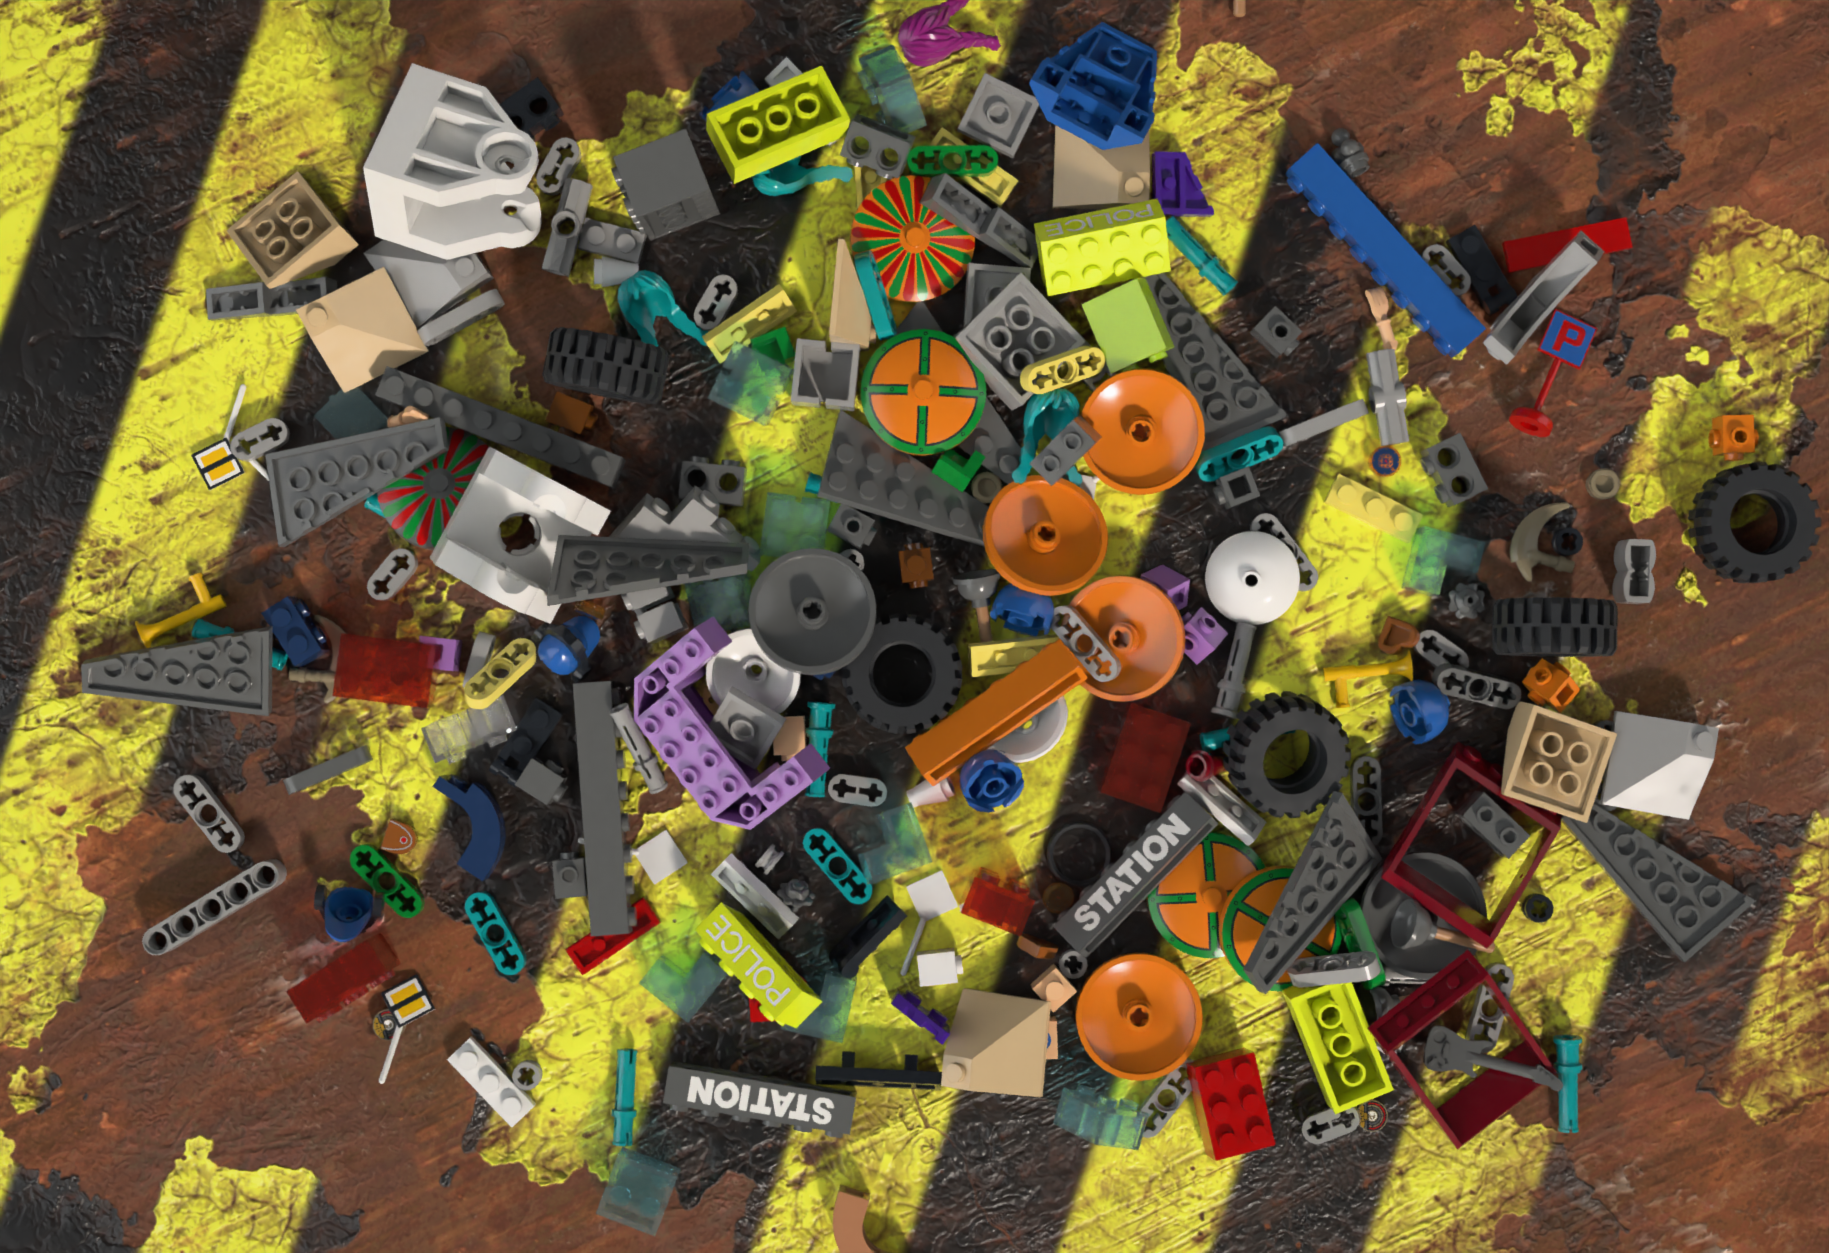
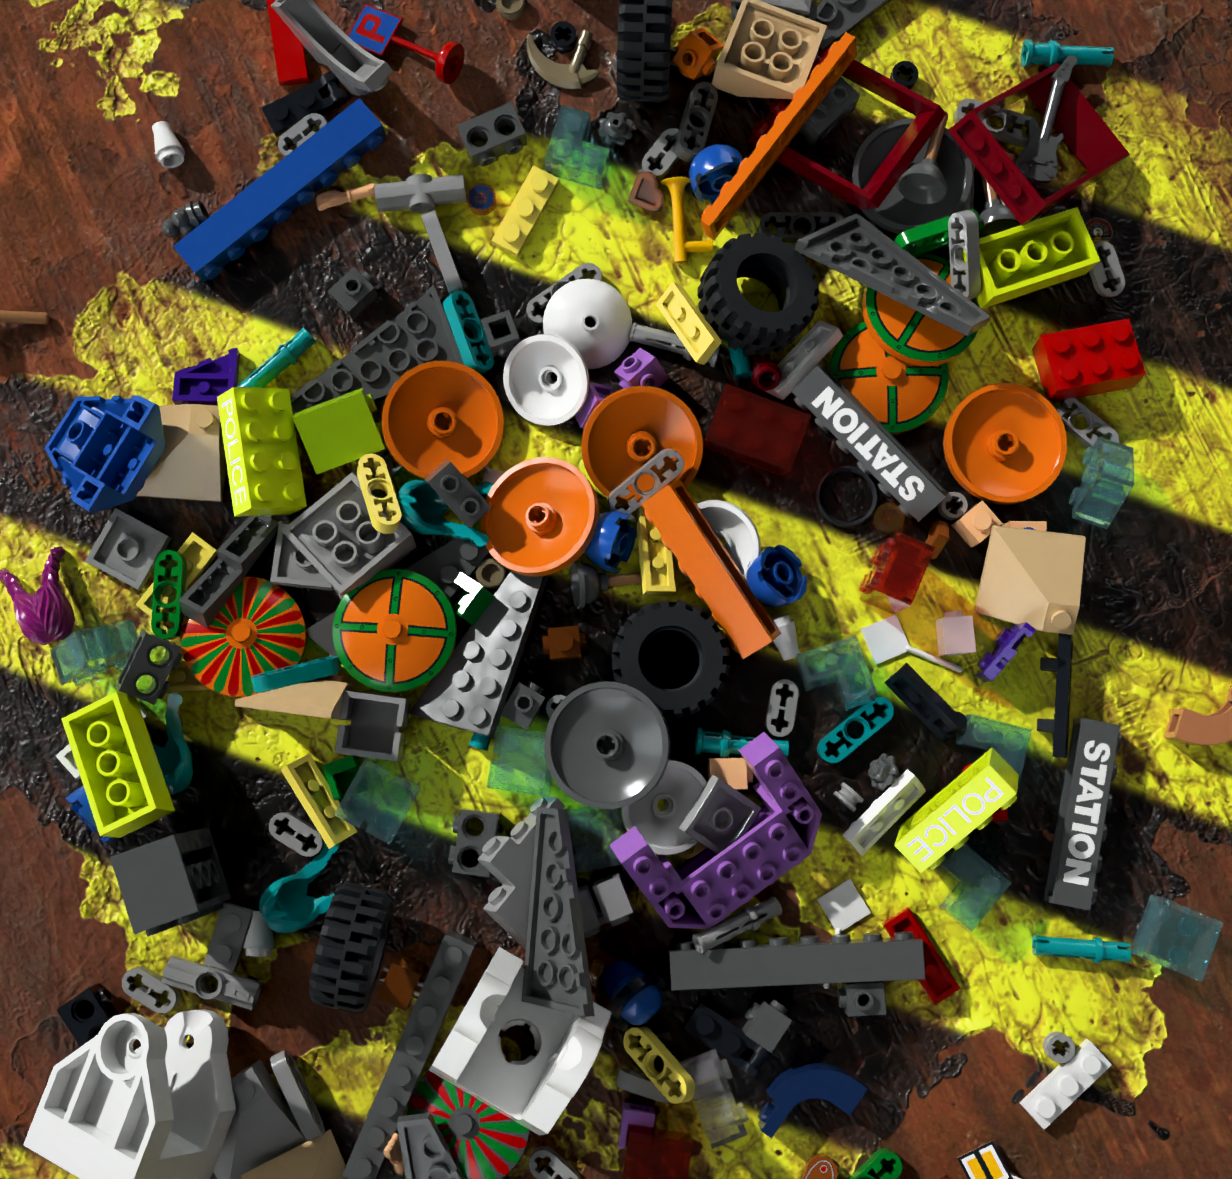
camera: 90 degrees left, 5 degrees down
teal beam [465,891,527,975] -> none
none -> white cone [152,121,185,168]
none -> white dish [503,334,589,426]
none -> light yellow plate [656,282,722,365]
none -> orange plate [700,32,857,240]

